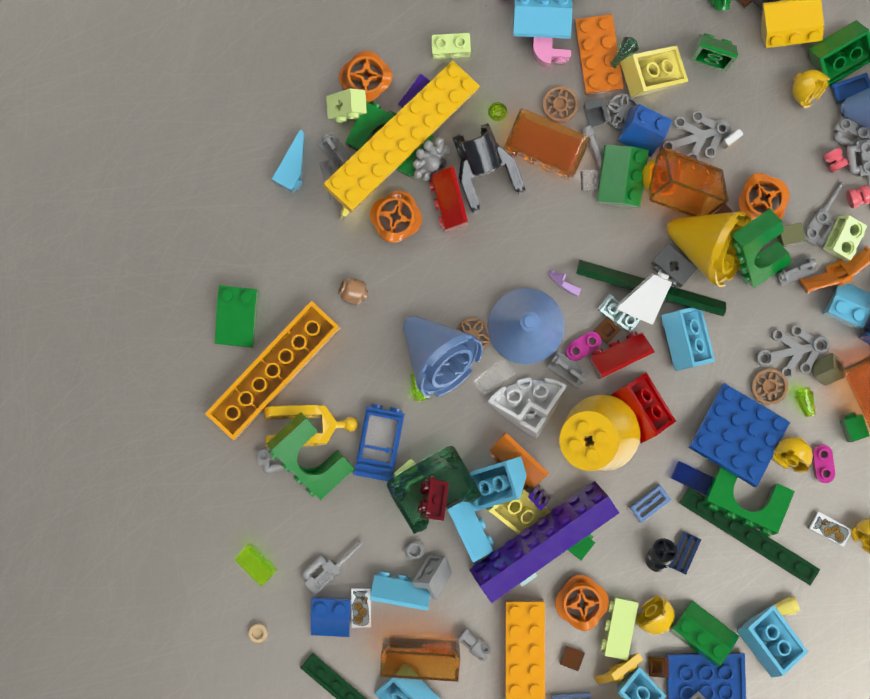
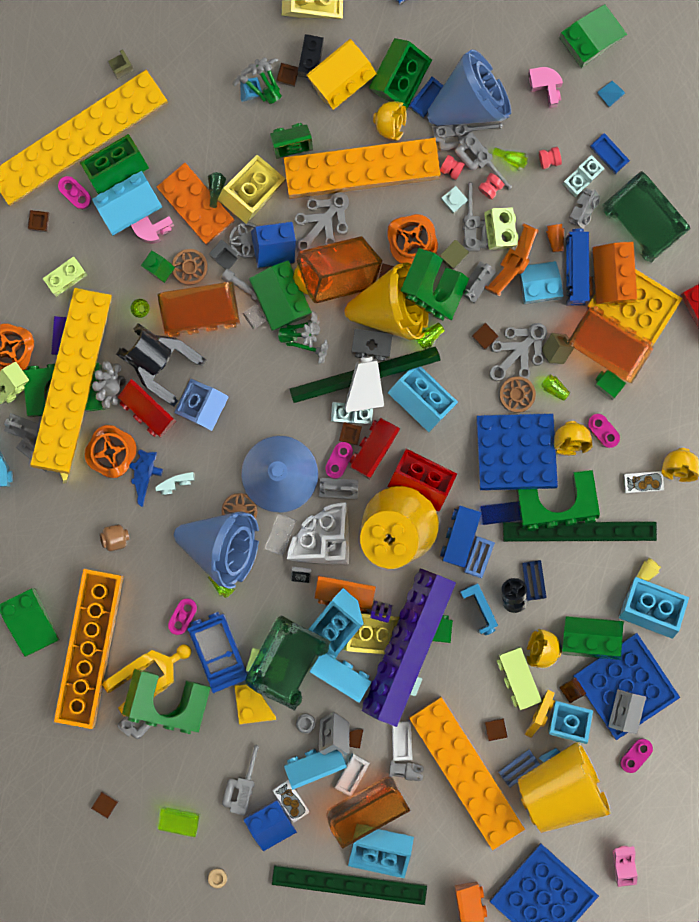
camera: 30 degrees left, 0 degrees up
dark red bracket [417,476,449,522] -> none
lavender slope [548,270,581,297] -> none
orange piece [555,574,609,631] -> none
white tile [721,129,744,149] -> none
none -> reddish brown tile [91,791,119,819]
none -> blue piece [130,450,163,507]
none -> green brick [141,250,175,283]
none -> light aqua slope [156,472,195,495]
none -> dark pink plate [168,599,197,635]
none -> light blue slope [174,379,229,431]
none -> yellow wing [235,683,276,724]
none -> plant [278,311,329,364]
none -> light orange brick [284,138,441,199]
none -> slope [291,567,311,583]
none -> white tile [334,754,370,797]
none -> reddish brown tile [349,729,363,749]
none -> white tile [392,721,412,761]
none -> clear neon green cone [416,323,445,349]
none -> blue brick [440,506,482,568]
none -> light aqua plate [441,186,468,214]
none -> dark azure panel [459,583,498,636]
none -> reddish brown tile [472,323,499,350]

